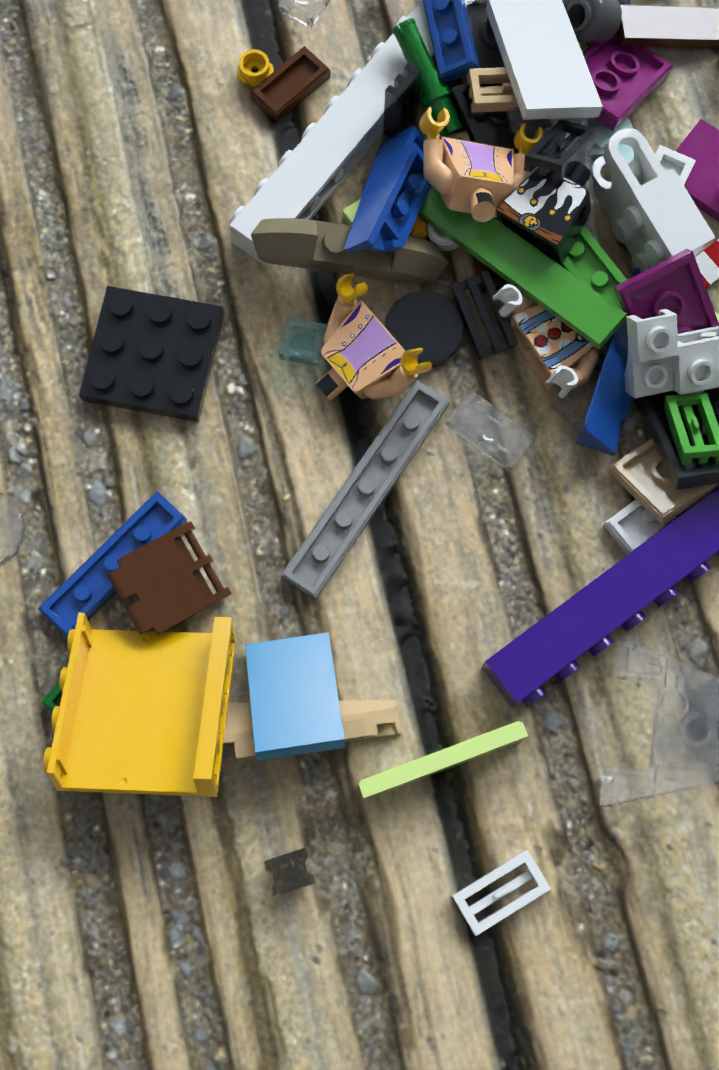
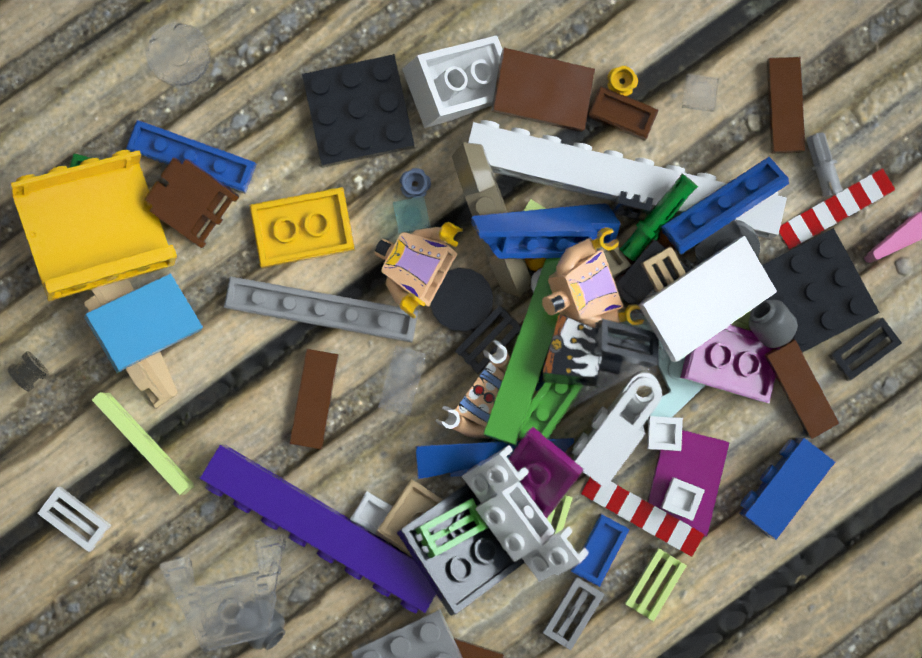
camera: 70 degrees right, 10 degrees up
none -> yellow tile [249,187,355,268]
none -> reddish brown tile [290,349,339,449]
none -> sand blue plate [400,168,431,199]
none -> white slope [402,36,502,128]
none -> reddish brown tile [491,48,595,132]

